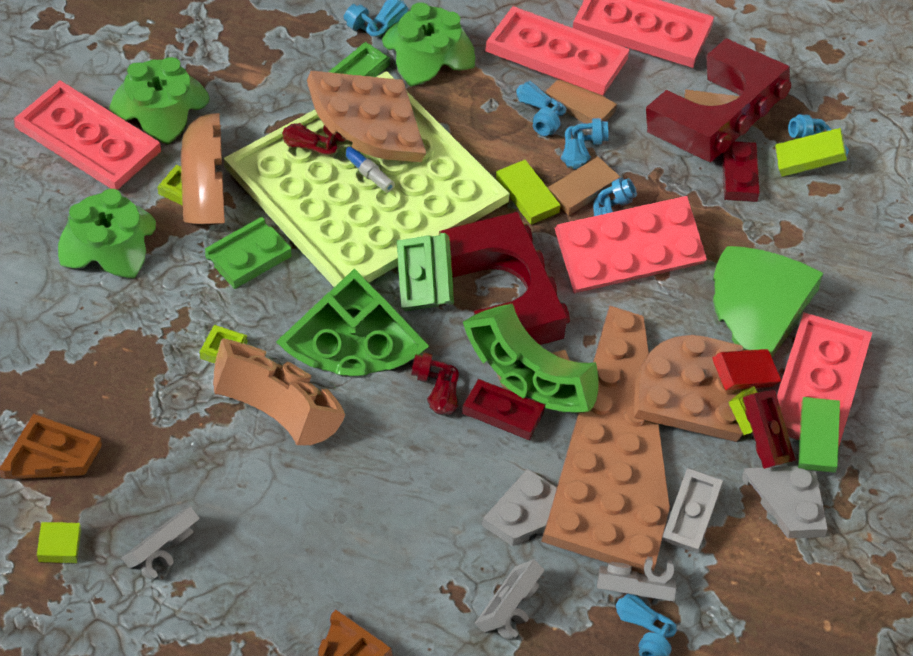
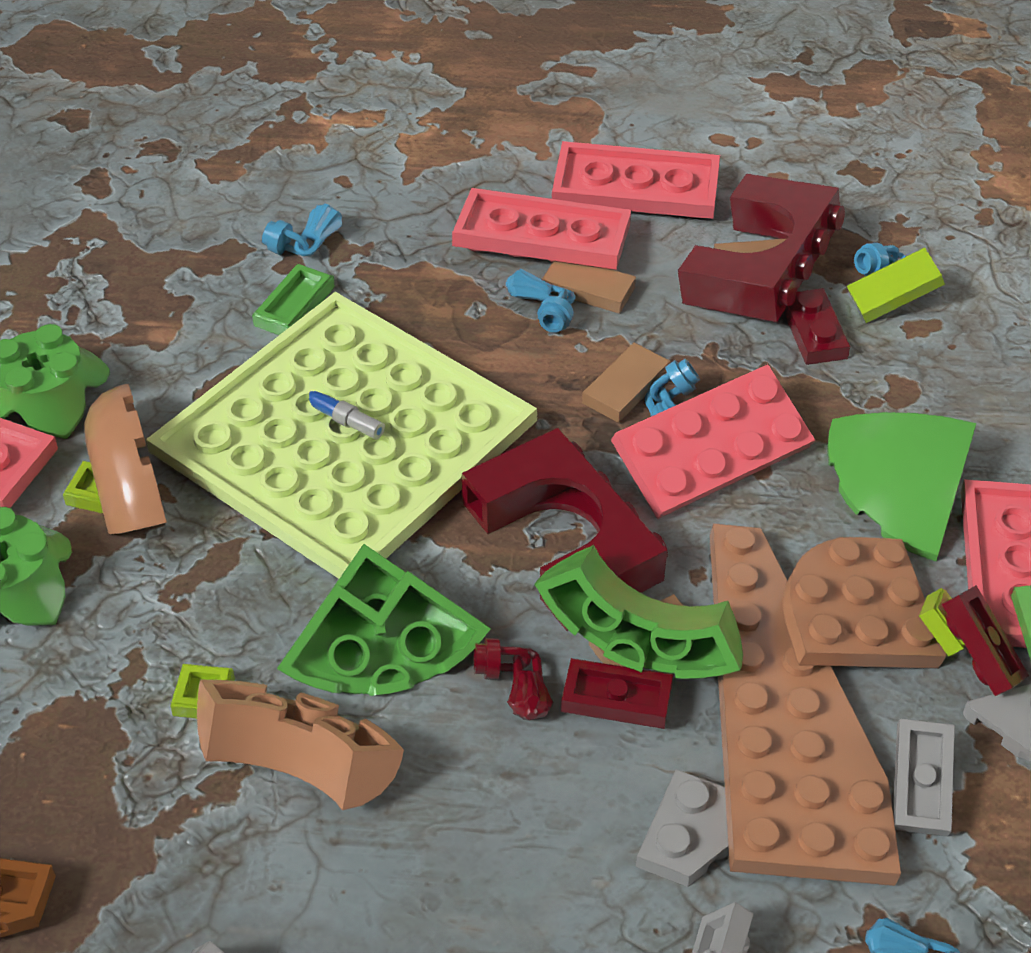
camera: 10 degrees left, 5 degrees down
bright green plate [205,217,292,289] -> none
dark red piece [282,123,347,155] -> none
nougat plate [307,71,426,162] -> none
bright green brick [382,2,475,87] -> none
plate [397,233,454,311] -> none
lime tile [496,160,560,225] -> none
dark azure piece [561,118,609,170] -> none
light grey plate [597,557,676,602] -> none
red tile [712,349,781,391] -> none

